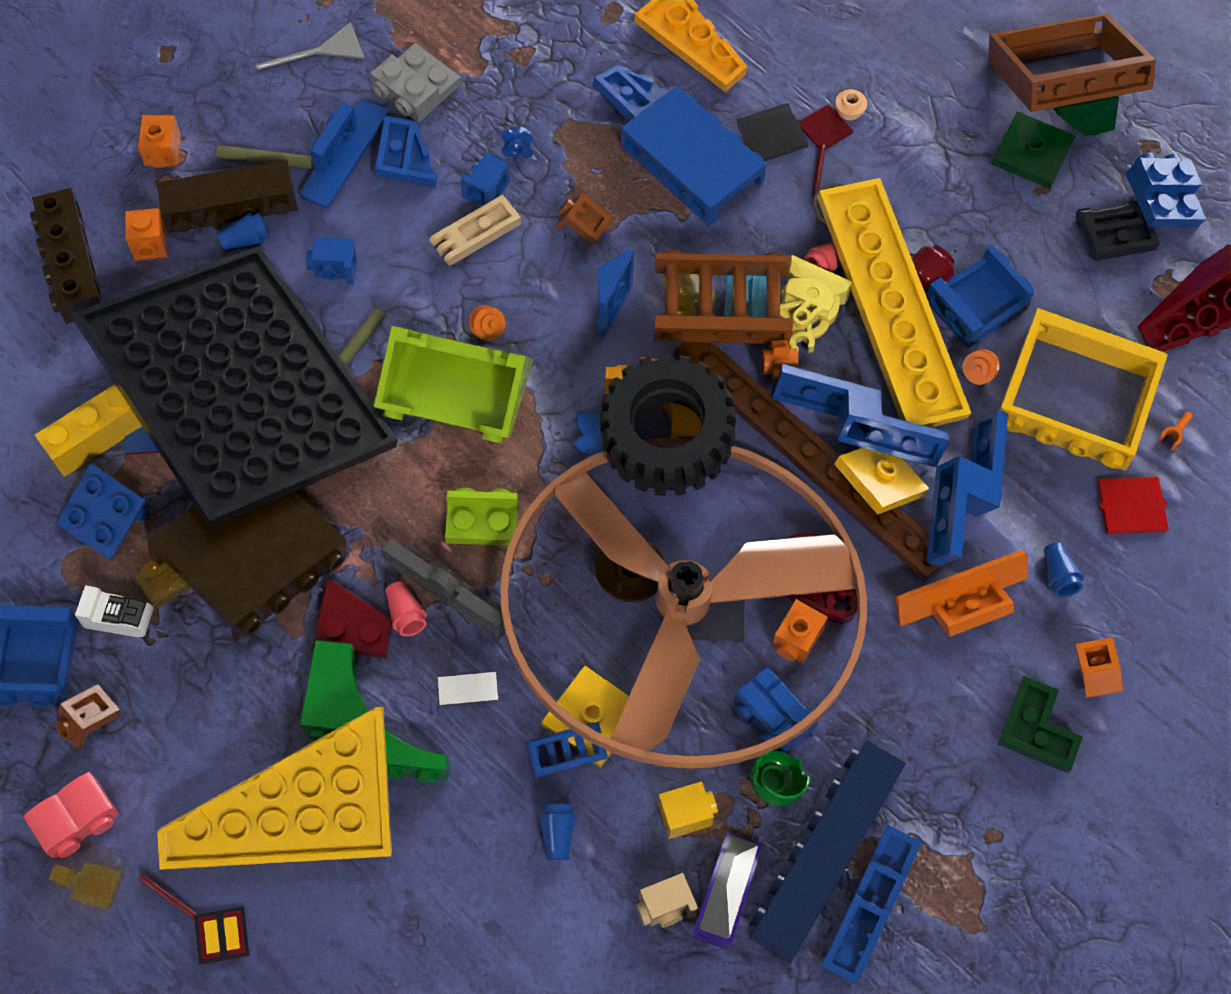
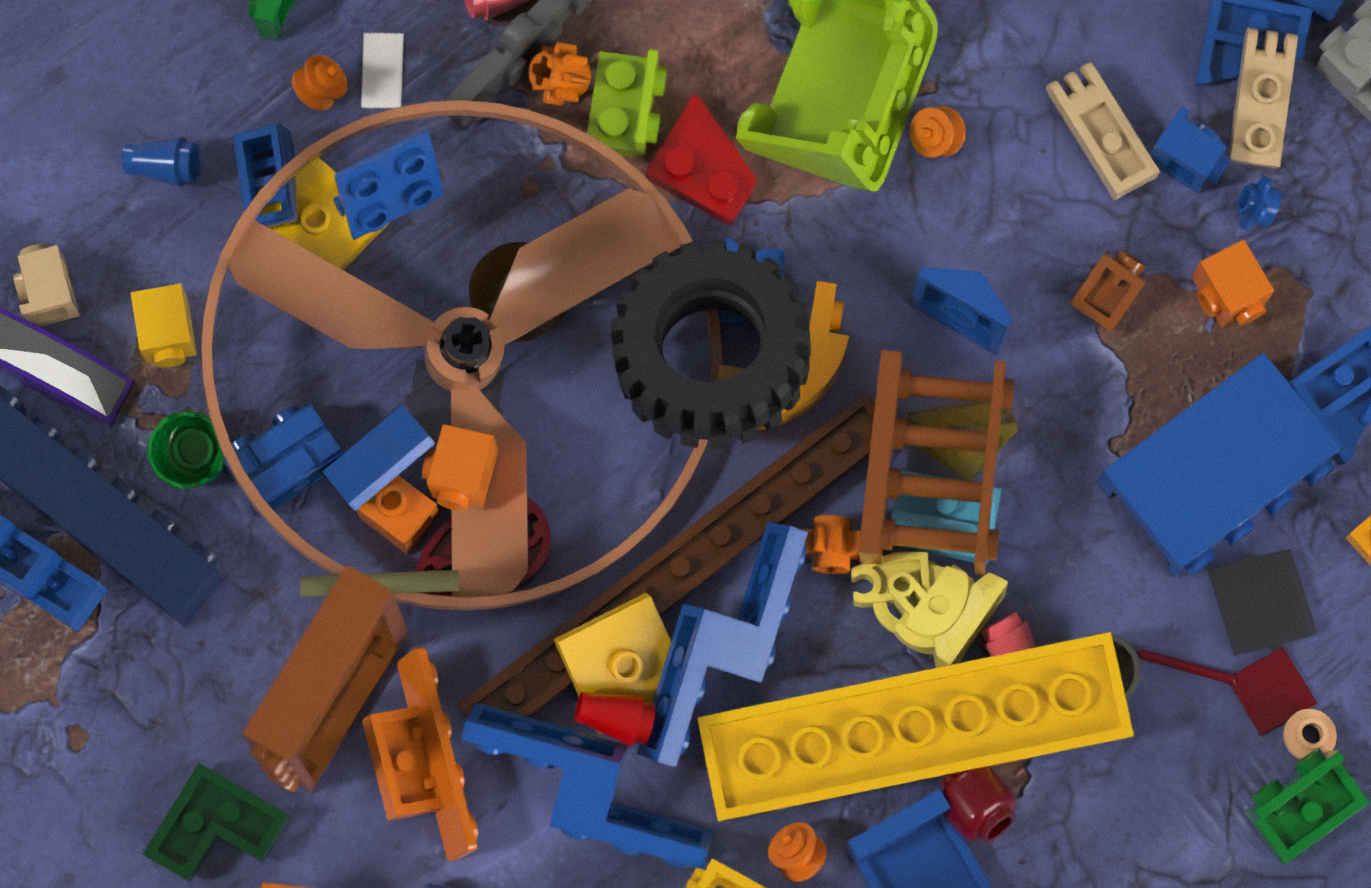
camera: 95 degrees right, 10 degrees up
none -> dark orange window [242,565,409,794]
none -> orange wheel [292,55,348,111]
none -> olive bar [300,570,459,597]
none -> blue slope [323,405,435,511]
none -> blue hinge [333,129,444,240]
none -> orange brick [422,424,499,511]
none -> orange gear [529,42,591,106]
none -> red cone [574,691,656,747]
none -> red wing [645,94,757,227]
none -> orange brick [1192,239,1275,328]
none -> tan hinge [1228,28,1298,169]
none -> green bracket [1244,748,1370,864]

